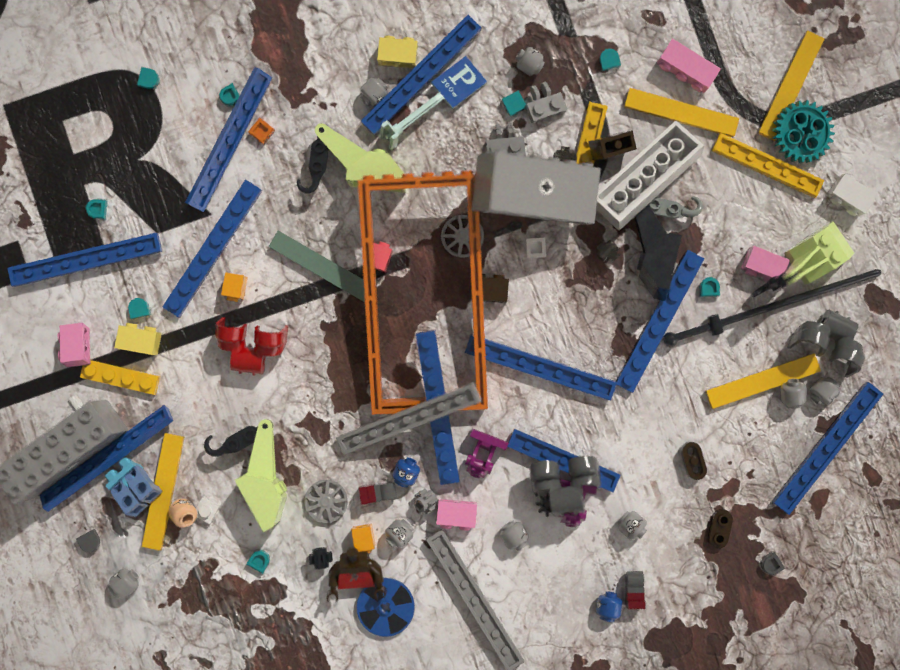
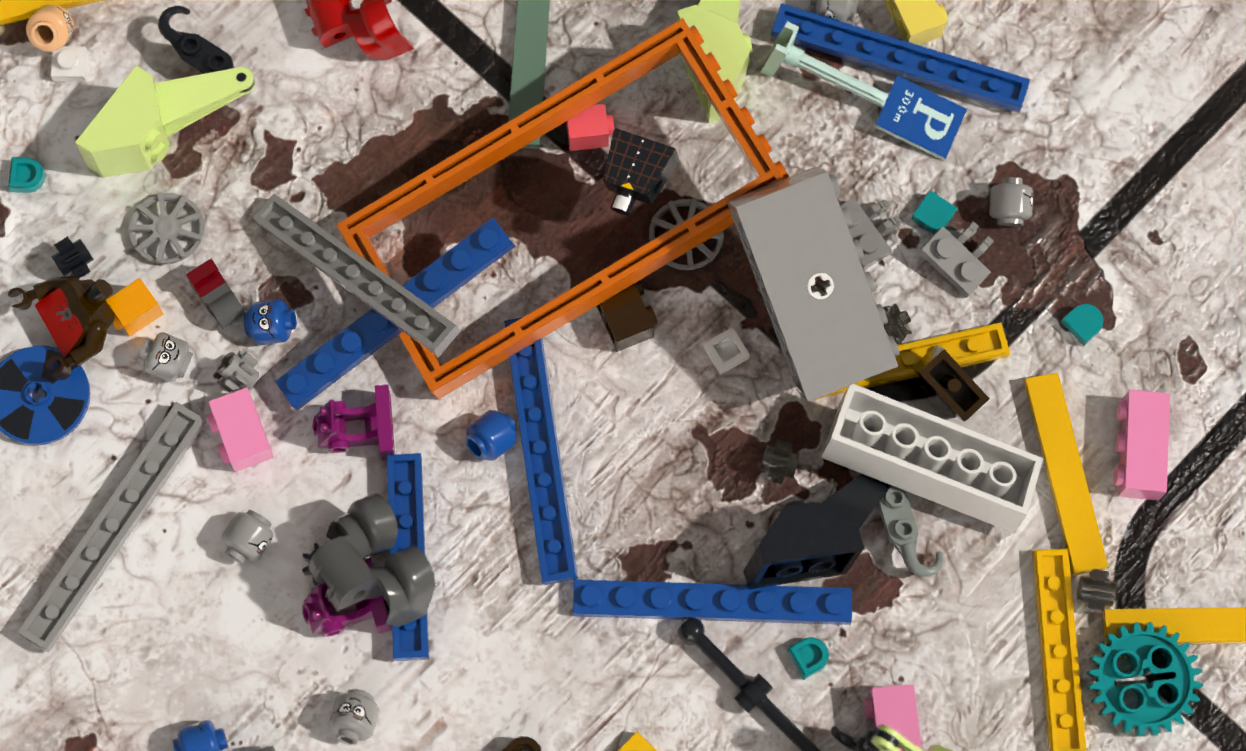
camera: 55 degrees right, 15 degrees down
none -> blue head [465,410,516,461]
none -> black torso [603,128,679,216]
none -> clear smoke gear [1076,569,1117,614]

